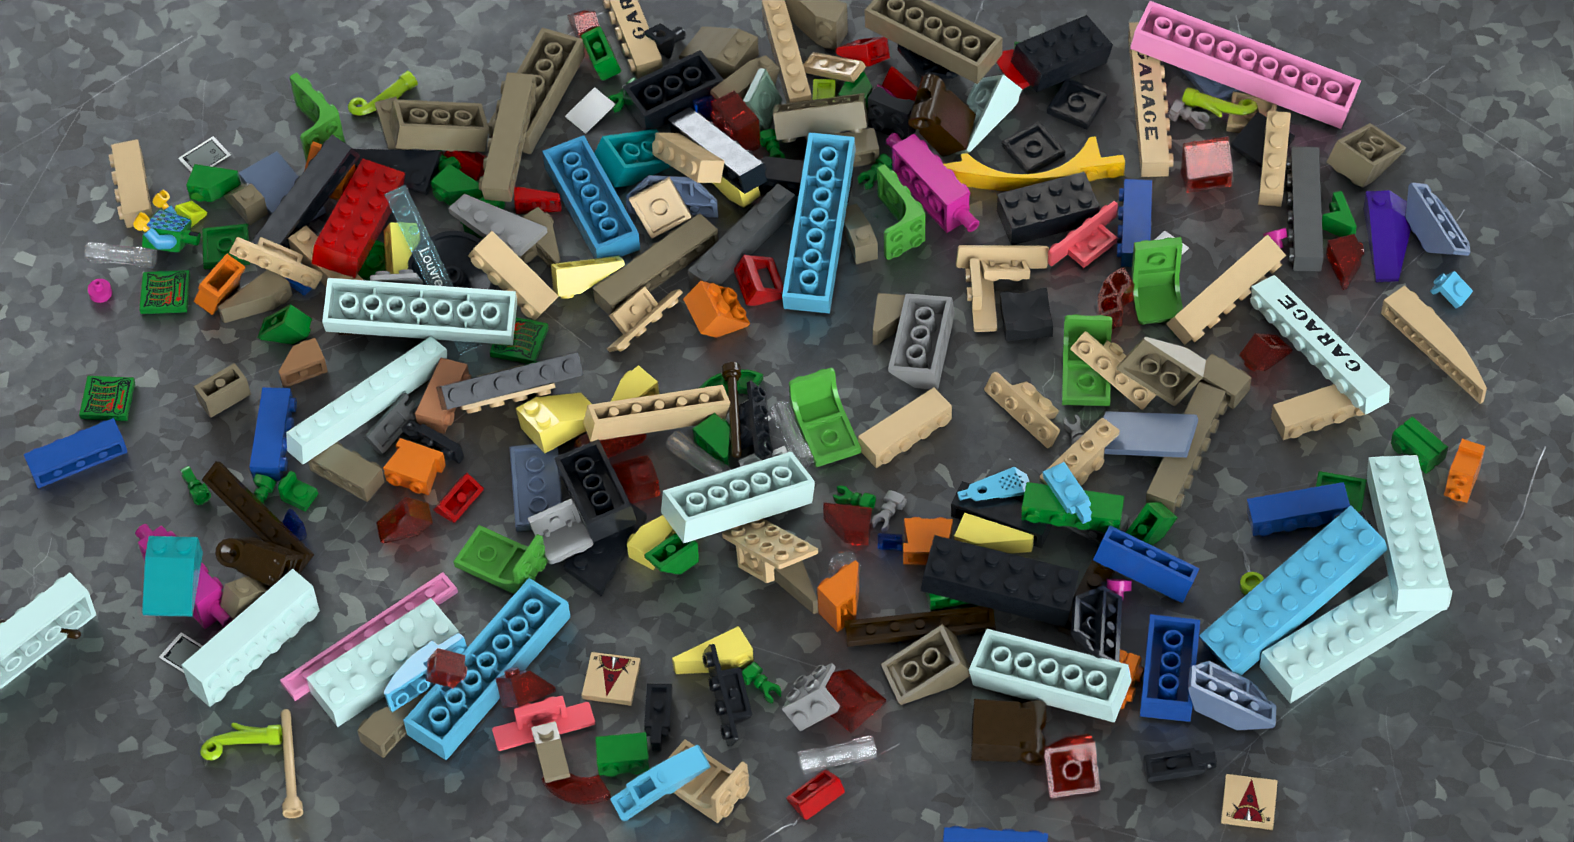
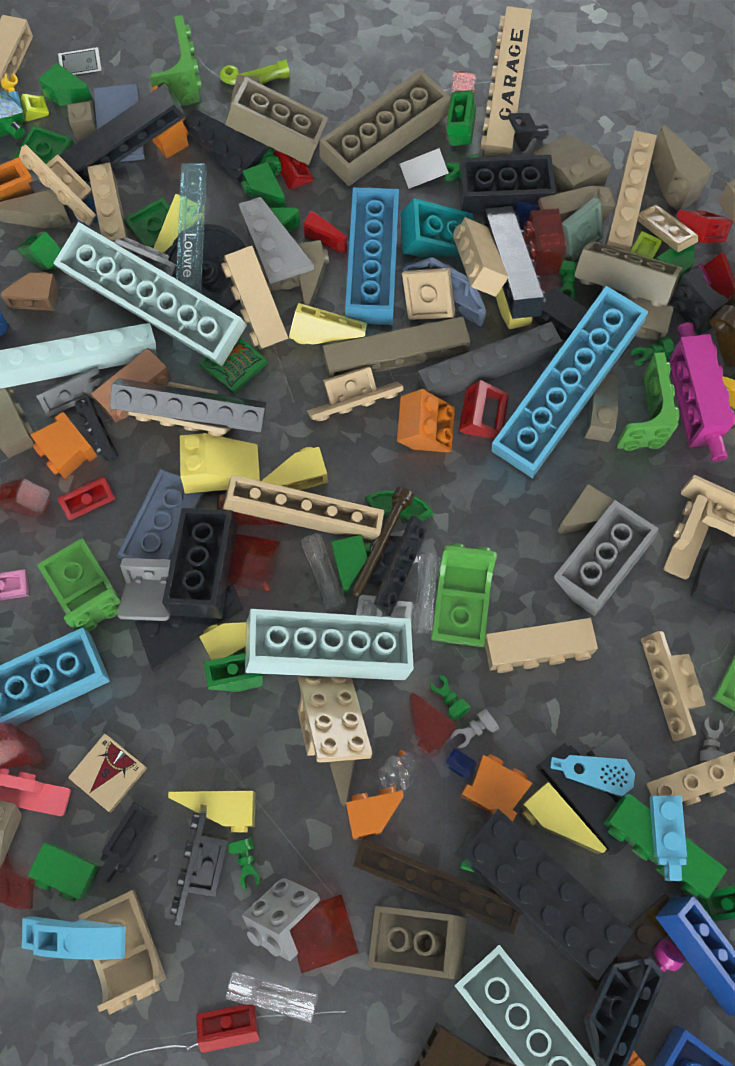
camera: 25 degrees right, 15 degrees up
red brick [311,158,405,278] -> none
dark tan brick [479,72,537,202] -> none

